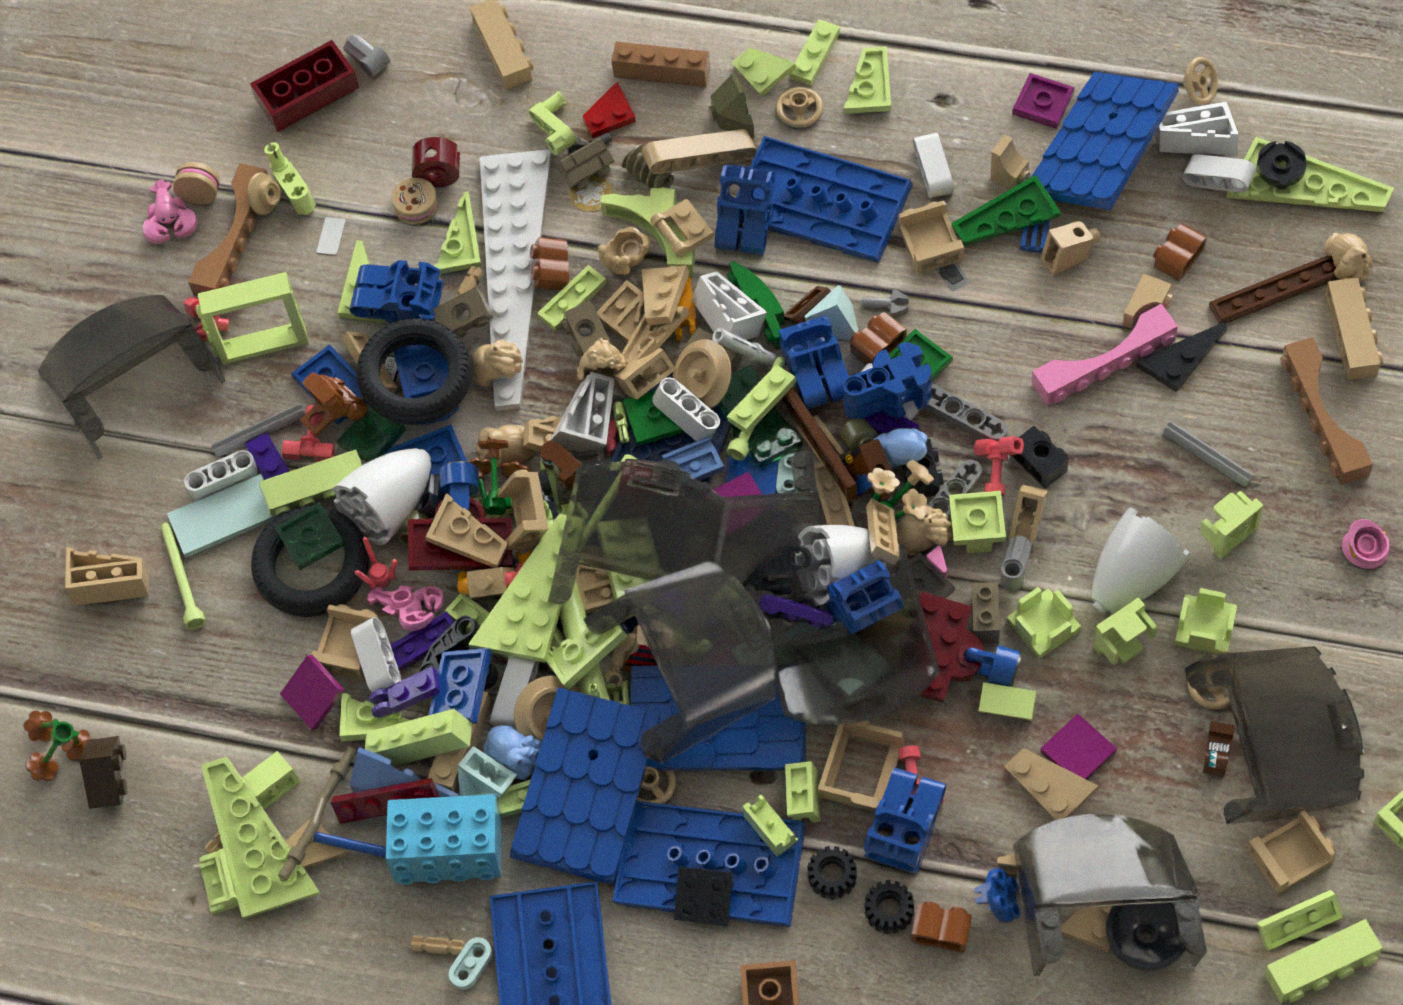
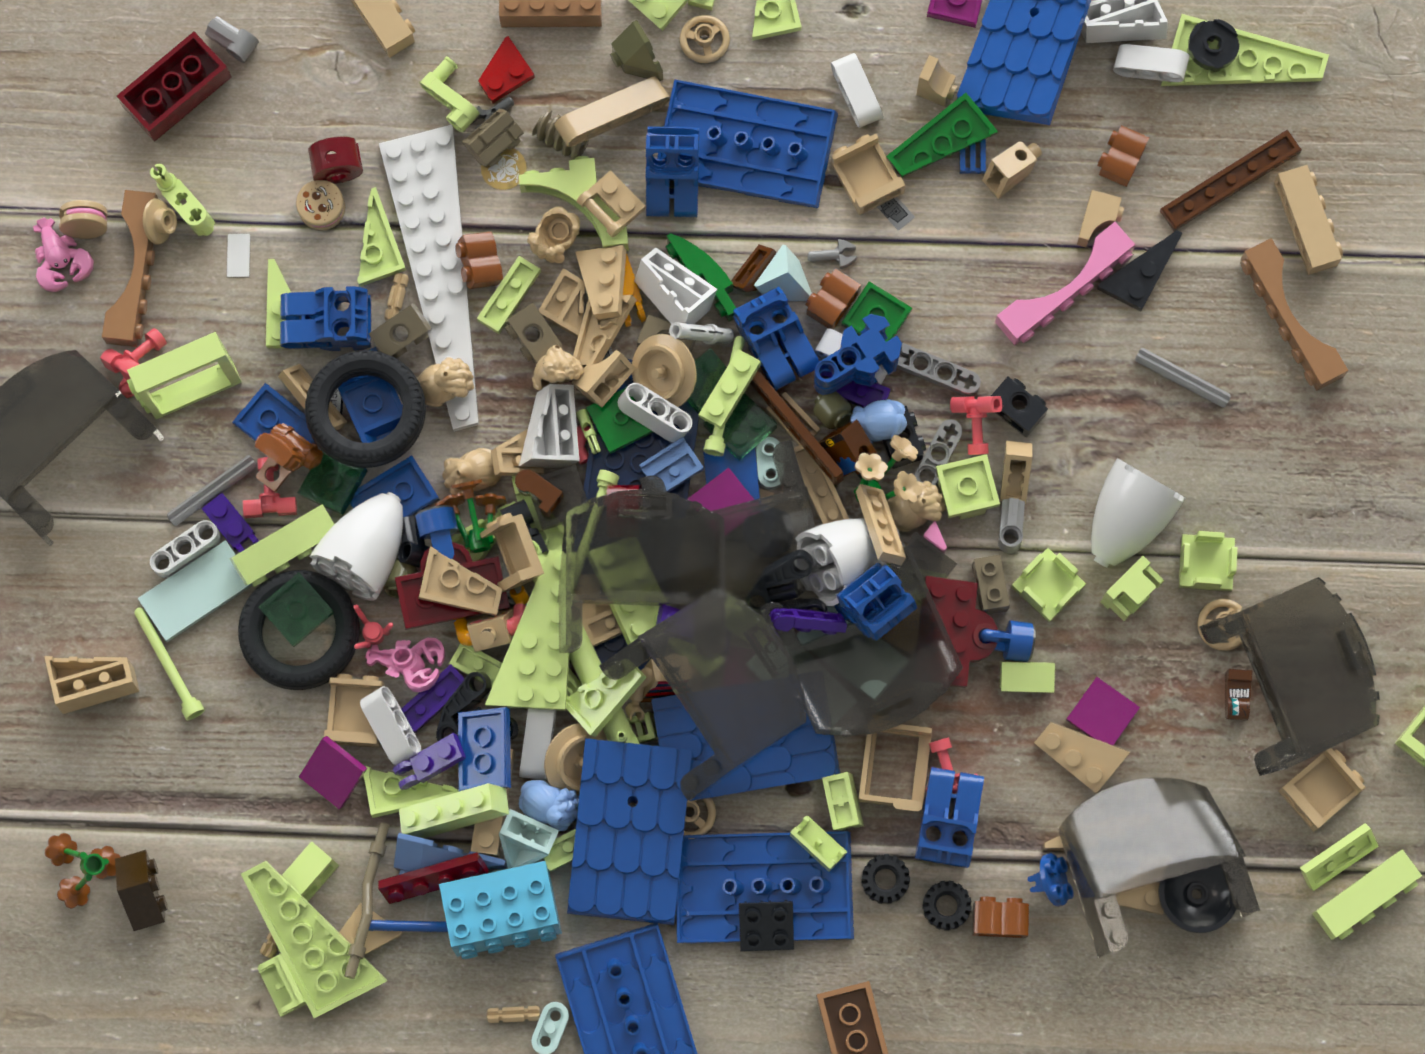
camera: 15 degrees left, 15 degrees up
yellowish green panel [1200,491,1263,559] -> none
tan hair [1324,233,1373,284] -> none
bright pink piece [1342,519,1390,569] -> none

